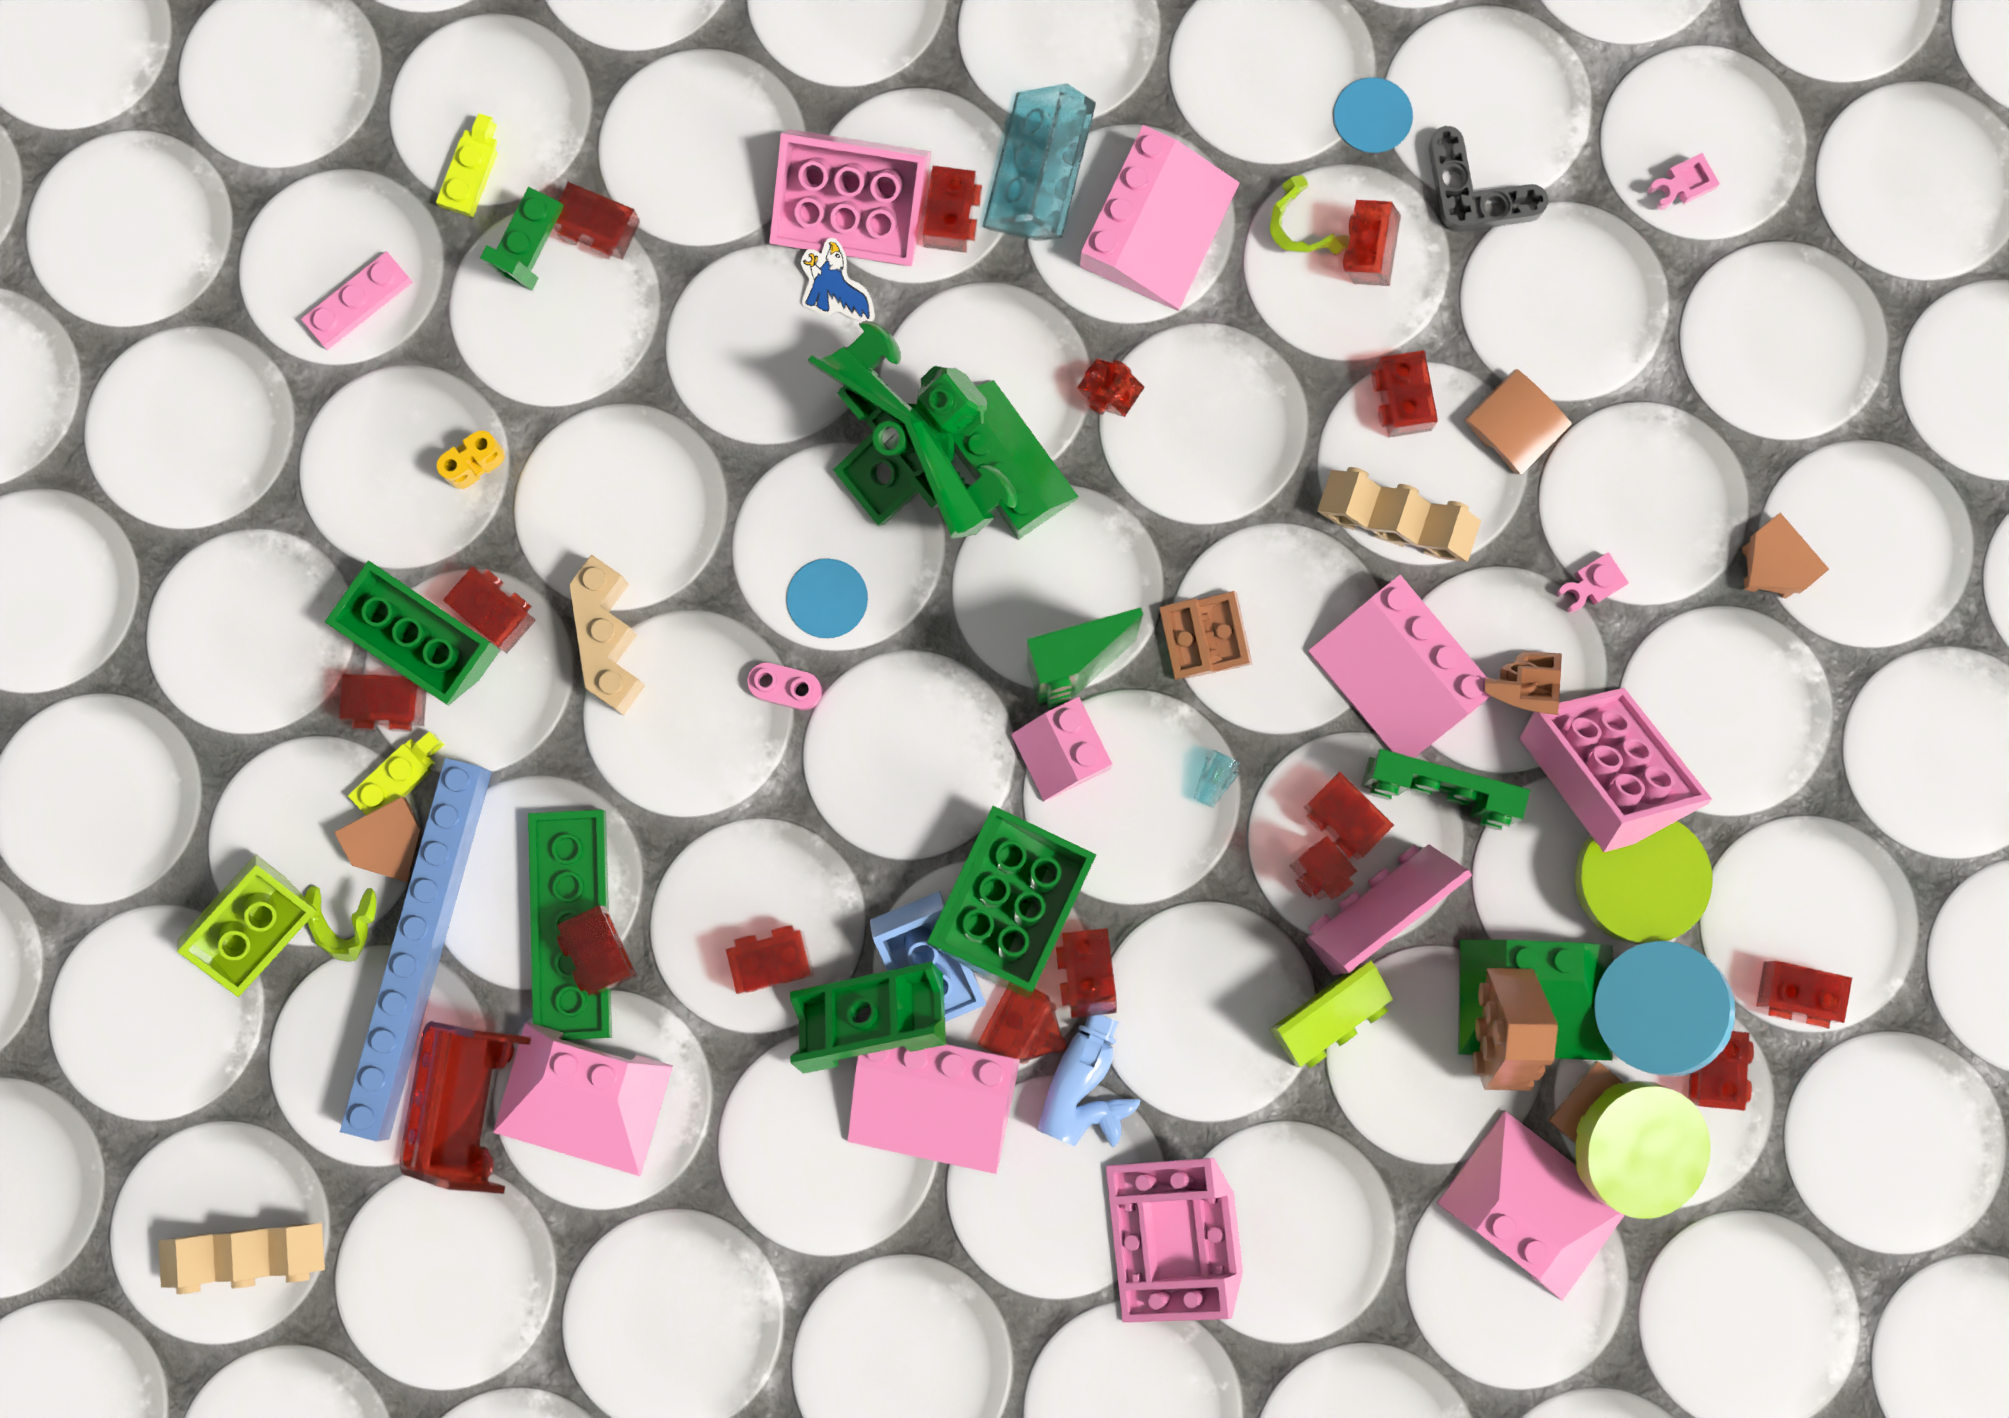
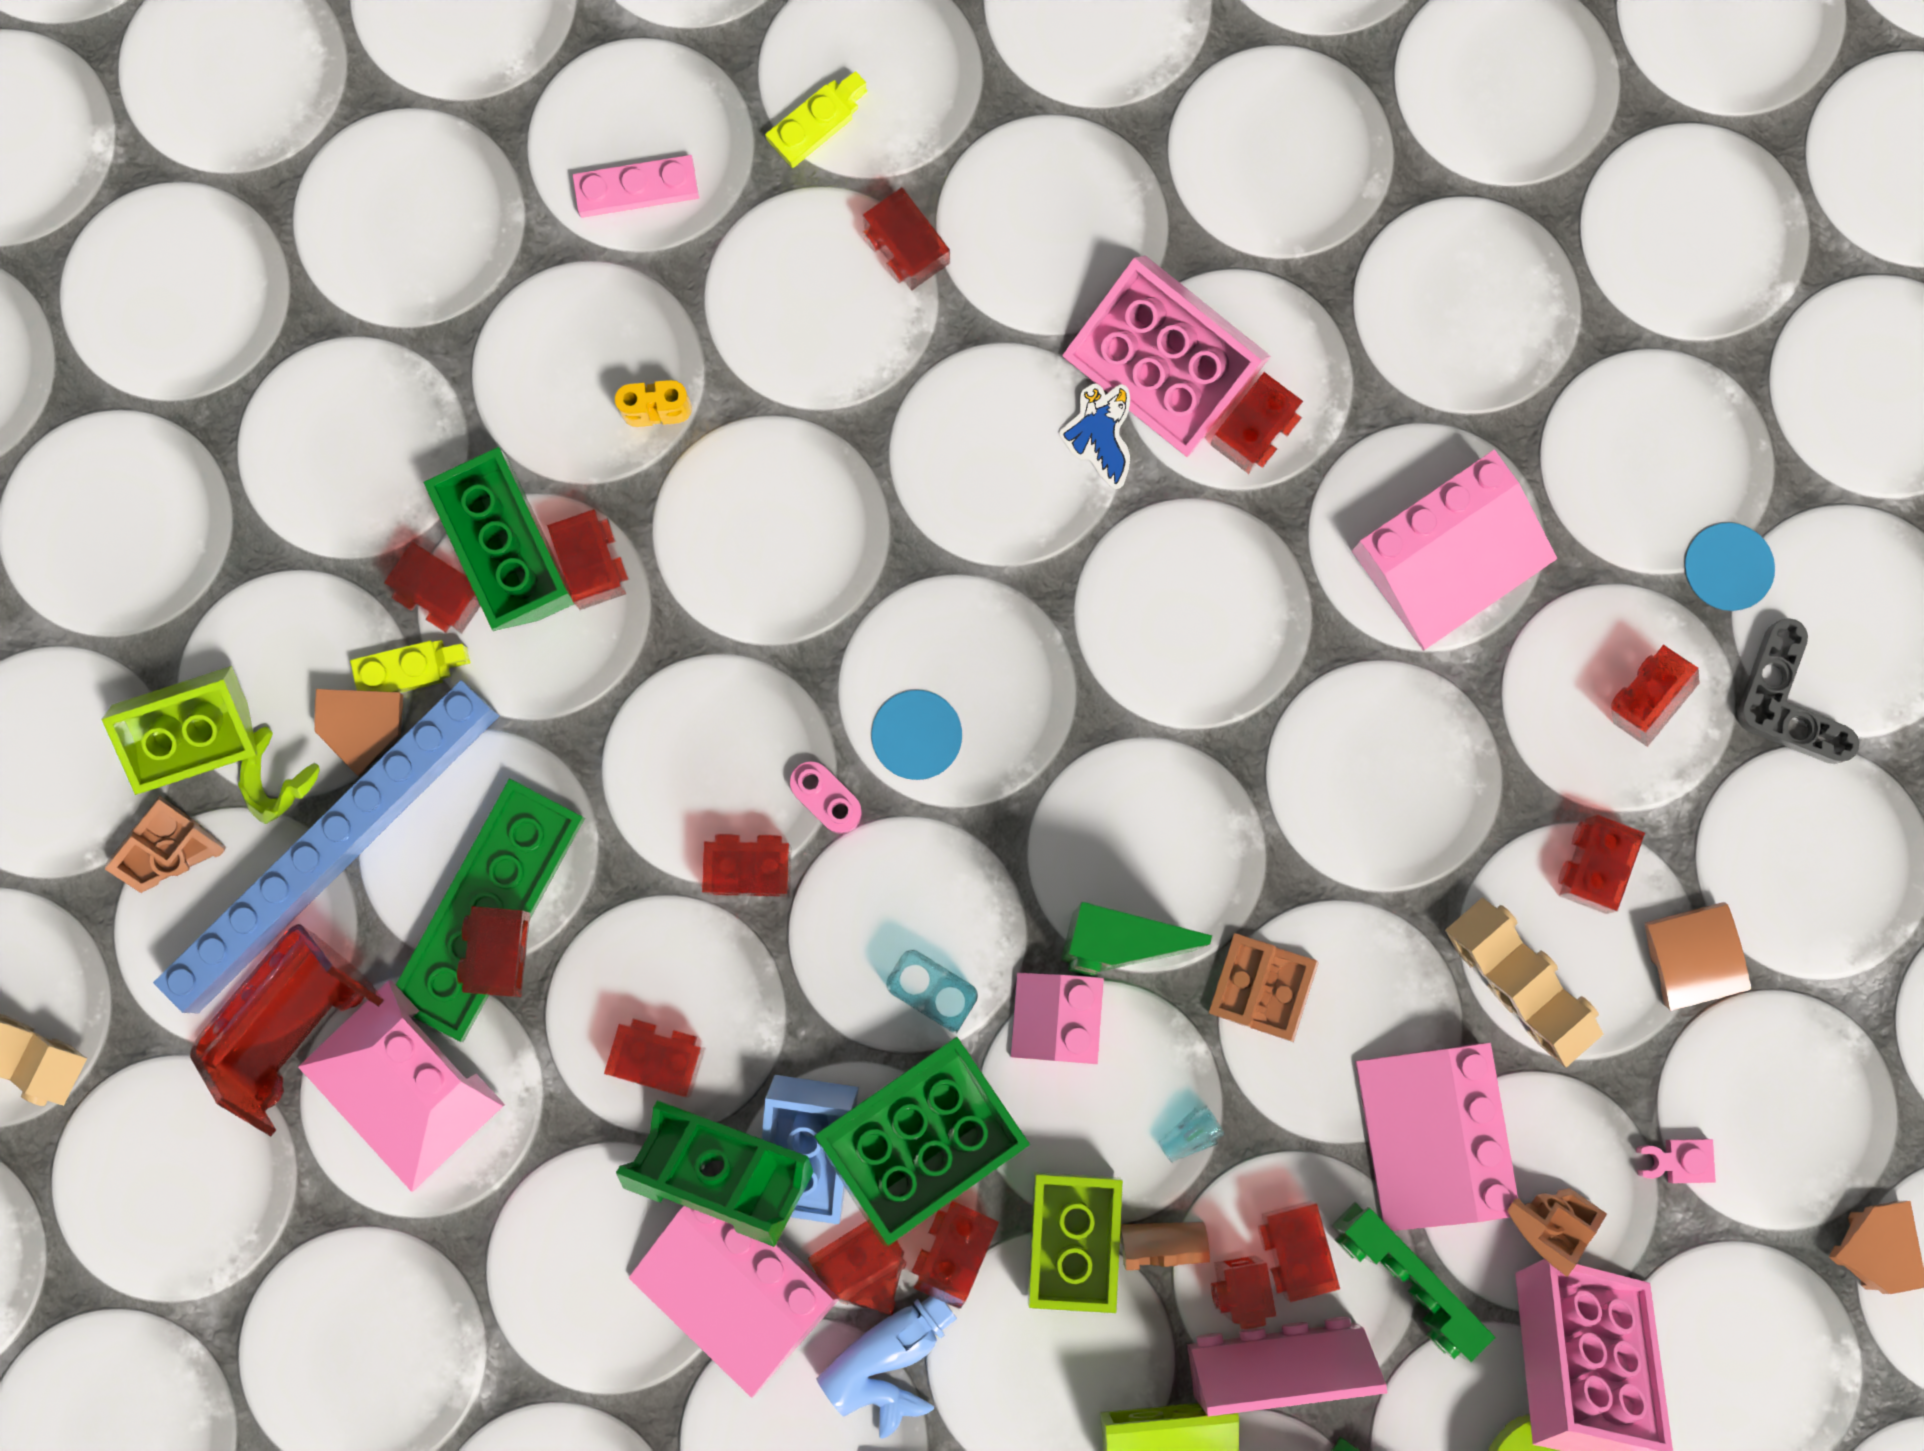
camera: 25 degrees right, 0 degrees up
green bracket [480,186,564,290] -> none
tan brick [569,554,645,716] -> none
green piece [808,320,1019,539] -> none
green slope [953,380,1079,540] -> none
clear light blue slope [982,83,1096,241] -> none
clear red brick [1077,358,1145,417] -> none
lime helmet [1270,175,1354,255] -> none
none -> nougat slope [105,796,226,893]
none -> clear red brick [702,834,792,897]
none -> clear light blue piece [886,950,978,1034]
none -> lime brick [1027,1172,1123,1313]
none -> nougat slope [1120,1222,1210,1270]

